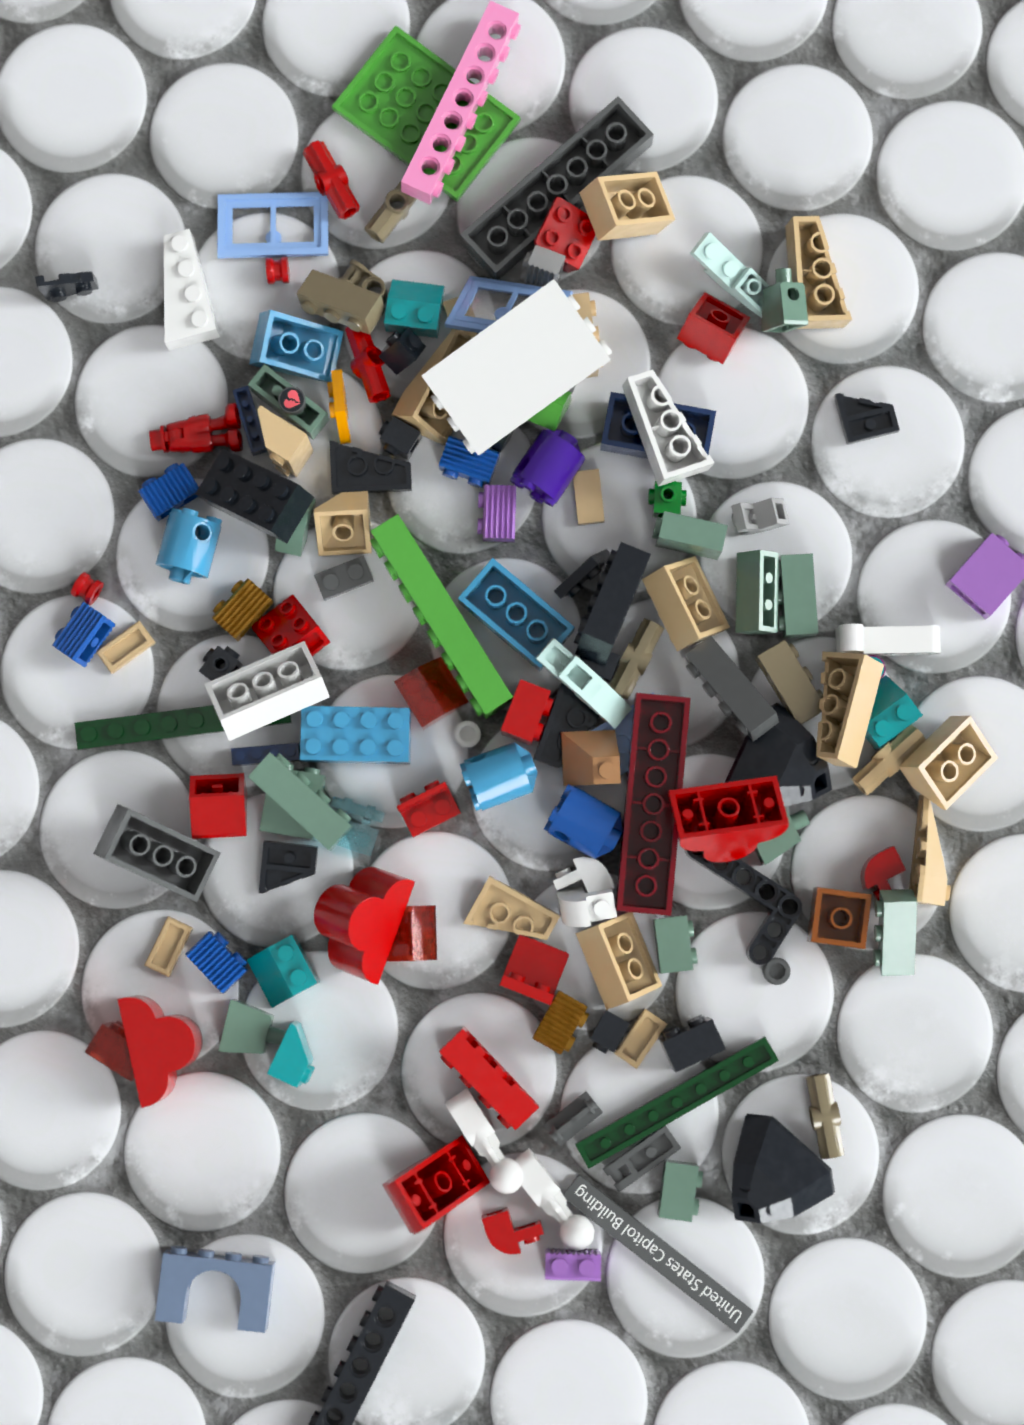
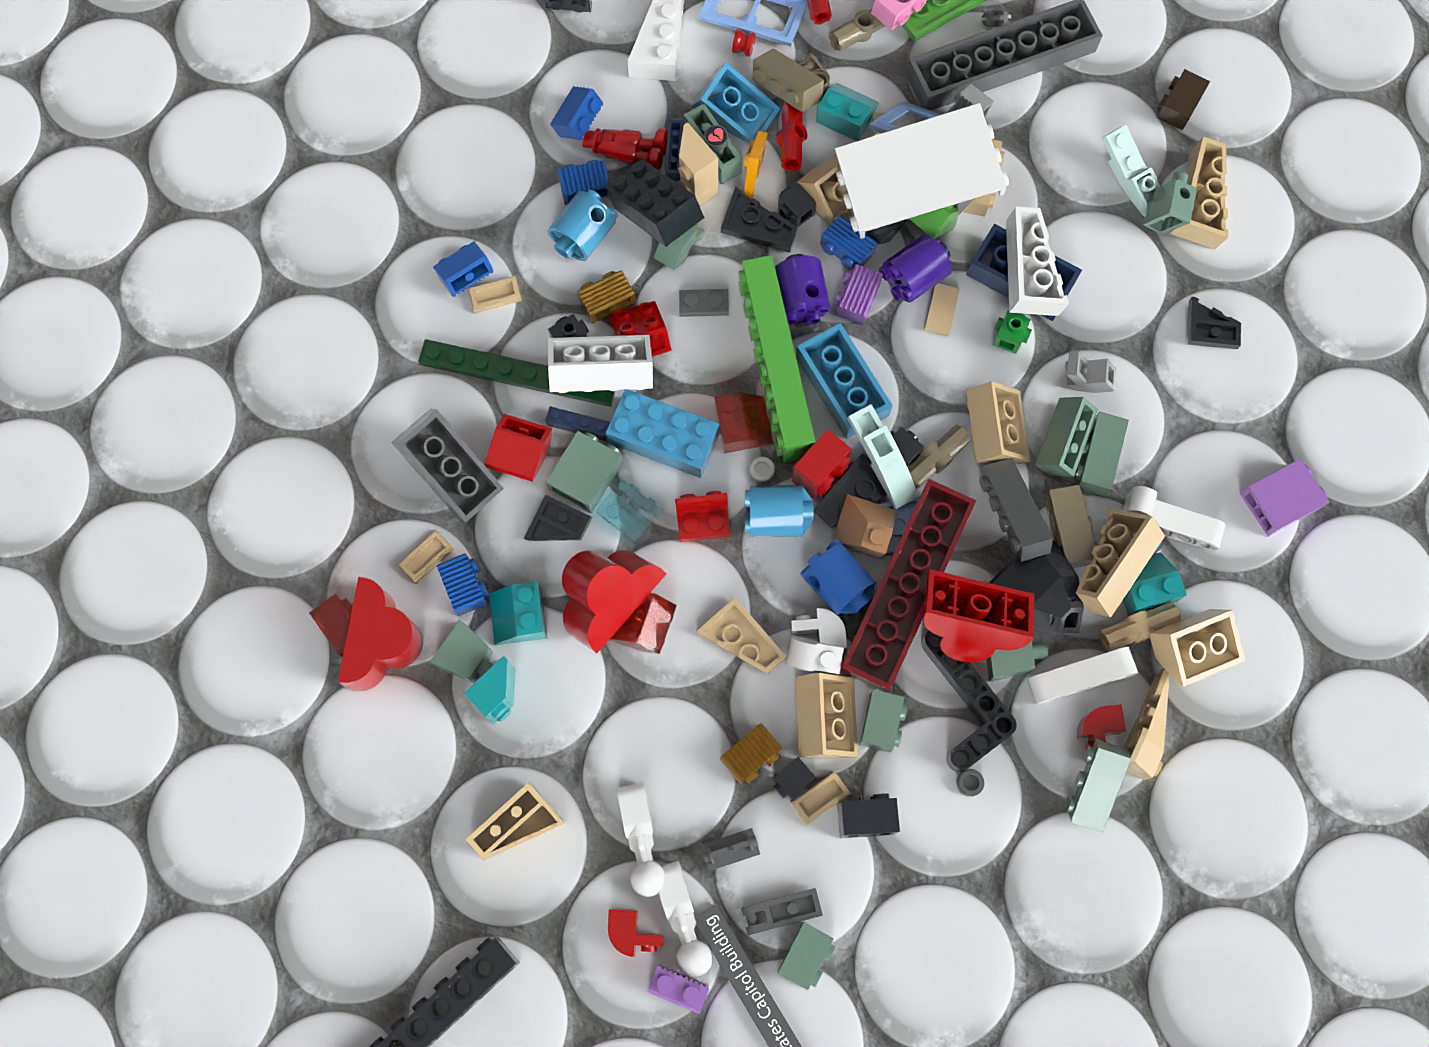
camera: 20 degrees right, 10 degrees down
red wheel [71,572,104,605] -> none
sand blue arch [155,1246,275,1333] -> none
sand green brick [248,753,353,851] -> none
tan slope [314,491,372,556] -> none
black brick [379,327,426,375] -> none
red brick [382,1135,491,1235] -> none
red wedge [439,1026,539,1131] -> none
red bracket [499,935,569,1005] -> none
red bracket [534,197,596,273] -> none
black wing [554,549,610,599] -> none
black brick [574,542,651,666] -> none
dark green plate [575,1036,779,1169] -> none
tan brick [579,172,676,241] -> none
sand green brick [652,511,728,560] -> none
red slope [677,292,751,364] -> none
black brick [731,1113,835,1223] -> none
dark tan piece [805,1073,845,1159] -> none
dark orange brick [807,887,872,949] -> none
none -> tan wedge [465,782,565,860]
none -> blue brick [550,86,603,140]
none -> dark purple cylinder [775,254,831,325]
none -> dark grey axle [982,8,1012,28]
none -> white beam [1028,647,1139,705]
none -> dark brown brick [1157,69,1210,131]

